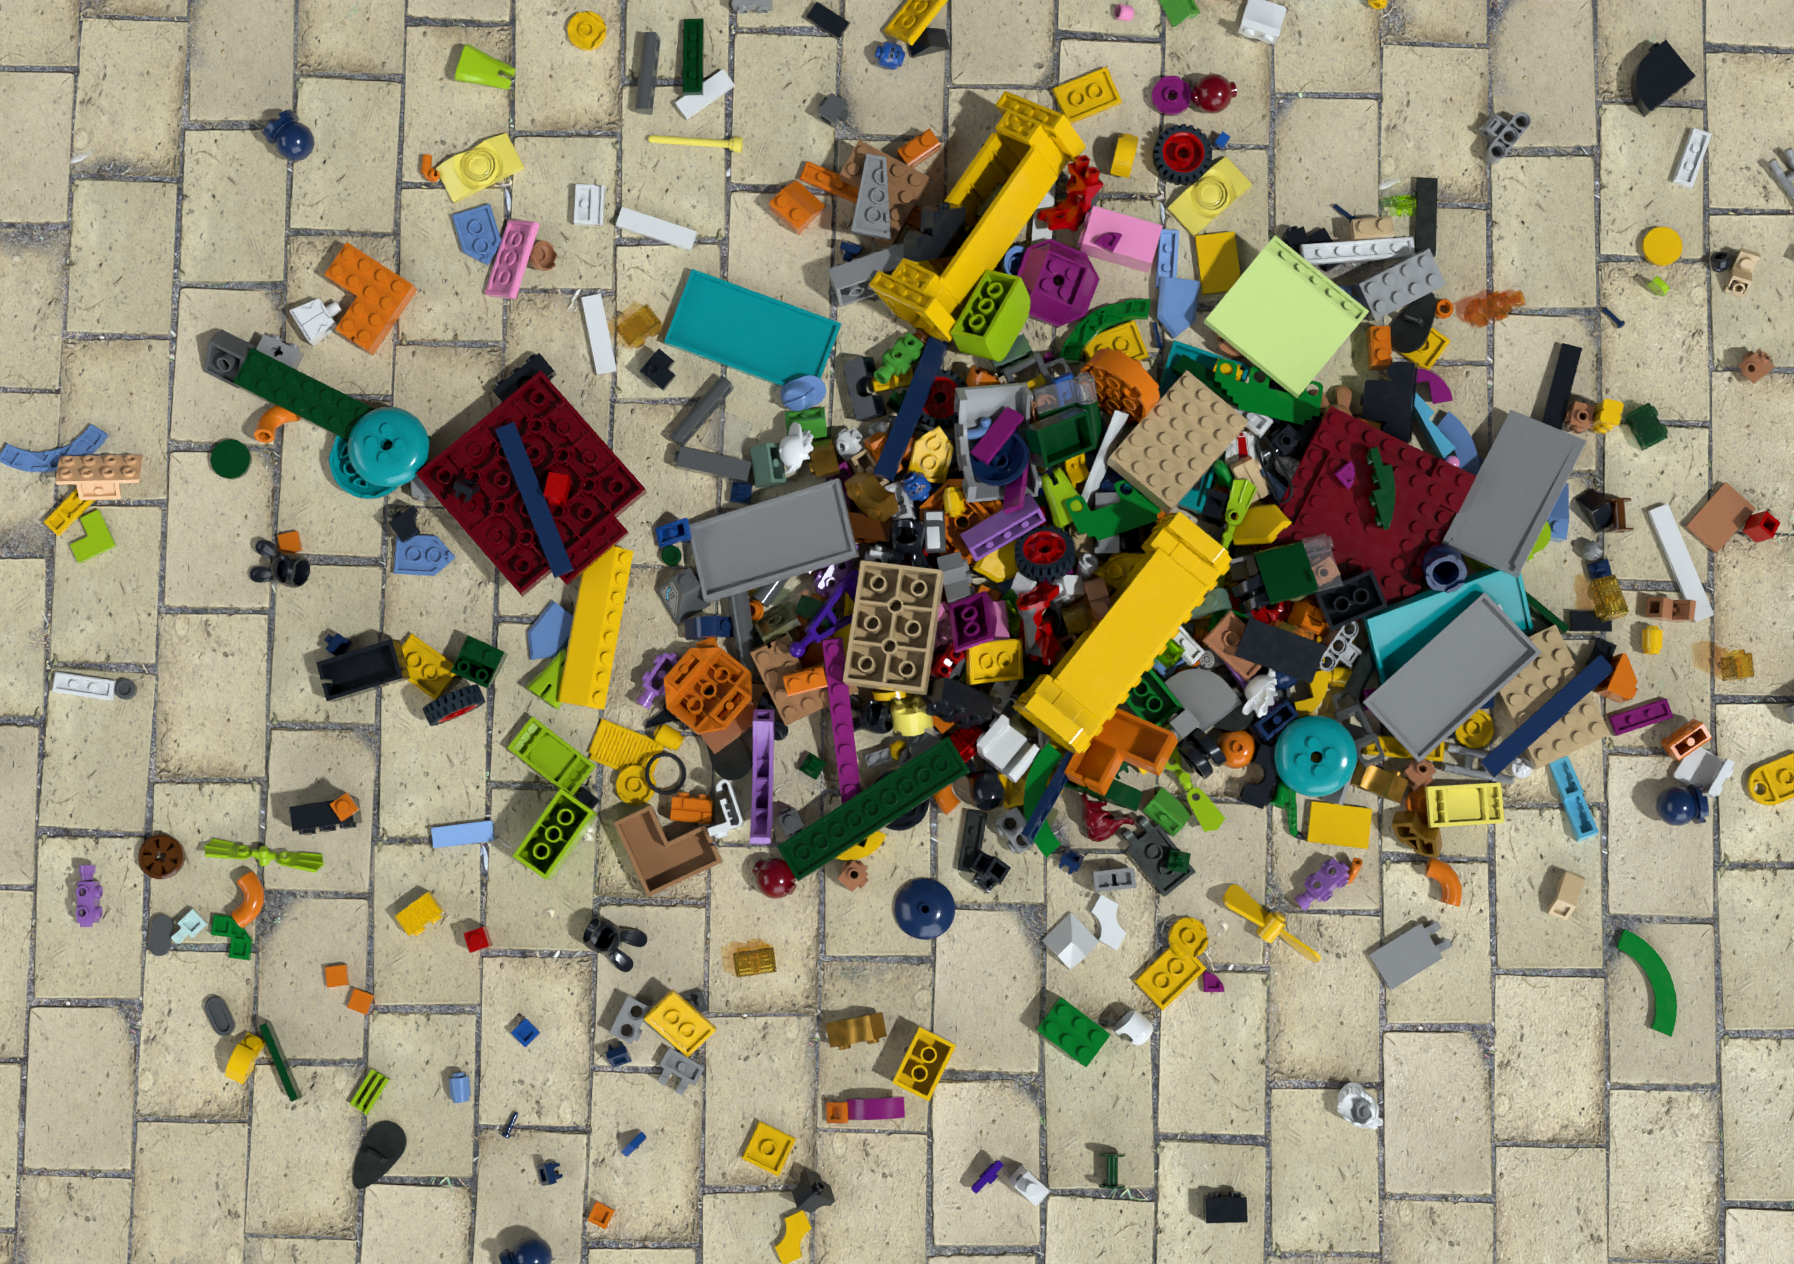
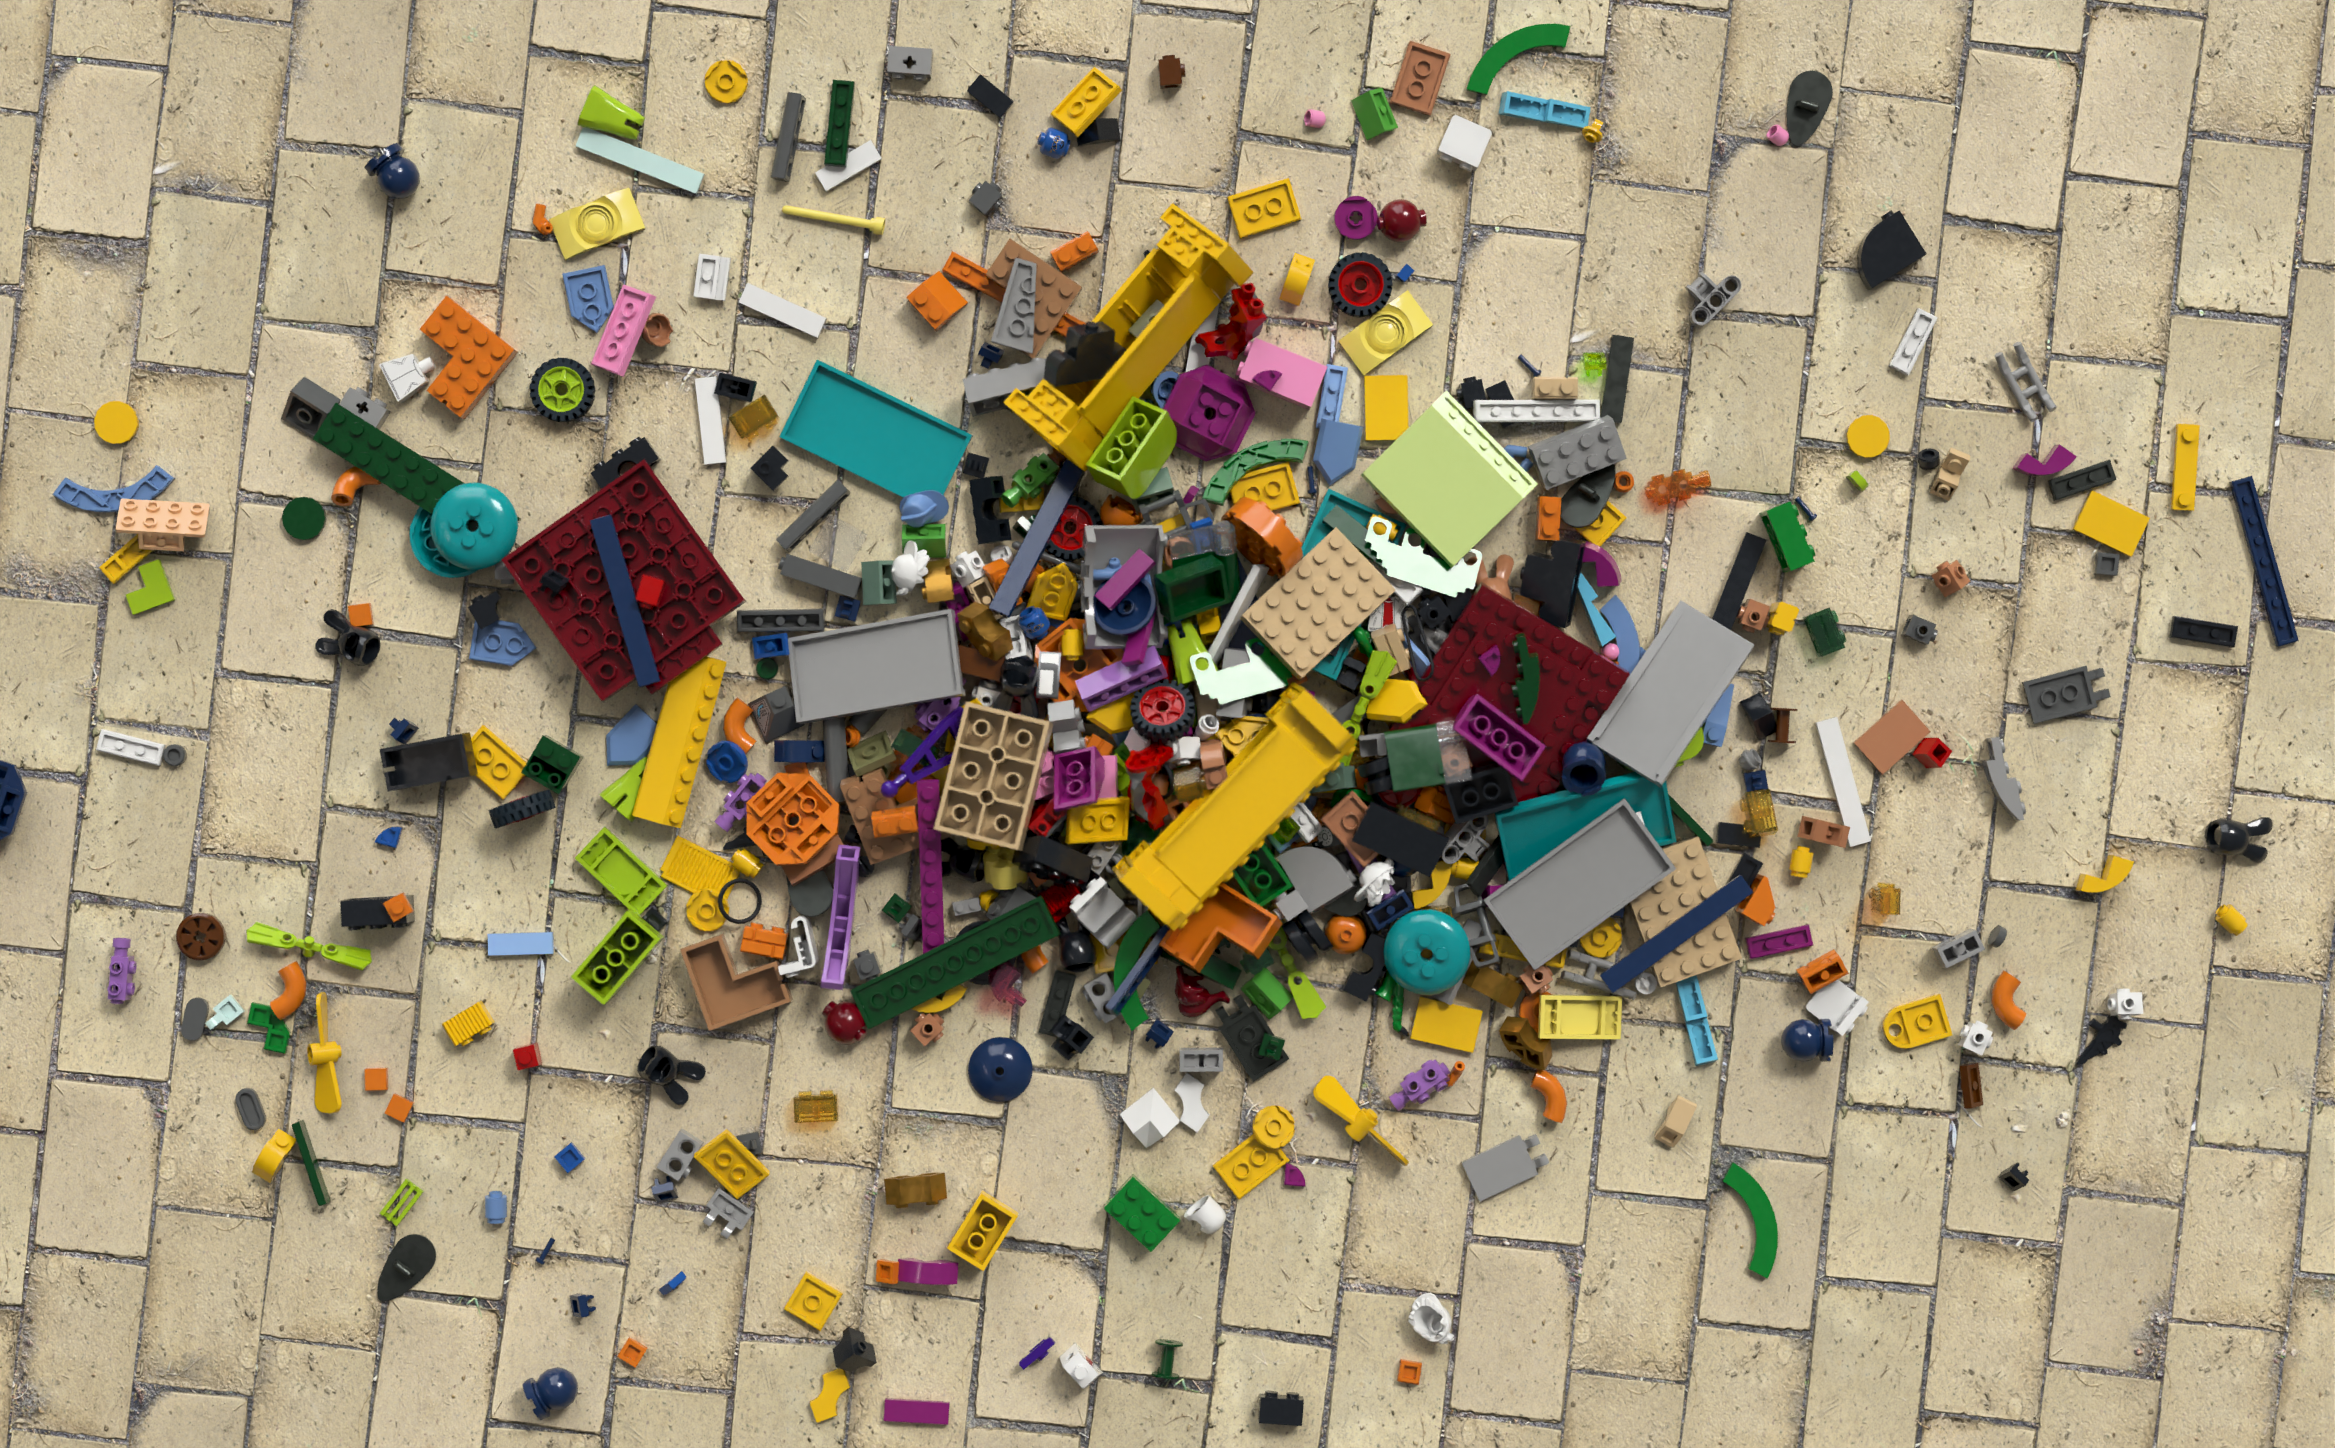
camera: 10 degrees right, 5 degrees up
none -> yellow tile [94,401,139,444]
none -> yellow piece [307,992,342,1113]
none -> blue tile [375,827,403,848]
none -> wheel [529,358,596,422]
none -> light aqua tile [576,127,705,194]
none -> blue tile [706,741,748,783]
none -> black slope [714,373,757,403]
none -> orange cylinder [723,697,757,755]
none -> dark grey brick [737,608,825,632]
none -> magenta tile [884,1398,950,1425]
none -> dark grey tile [899,913,922,941]
none -> black tile [963,452,990,478]
none -> clear pink brick [988,961,1027,1007]
none -> clear green brick [1239,948,1274,975]
none -> orange tile [1397,1359,1422,1385]
none -> magenta slope [1452,694,1546,781]
none -> green brick [1759,501,1816,573]
none -> dark grey brick [1901,614,1938,645]

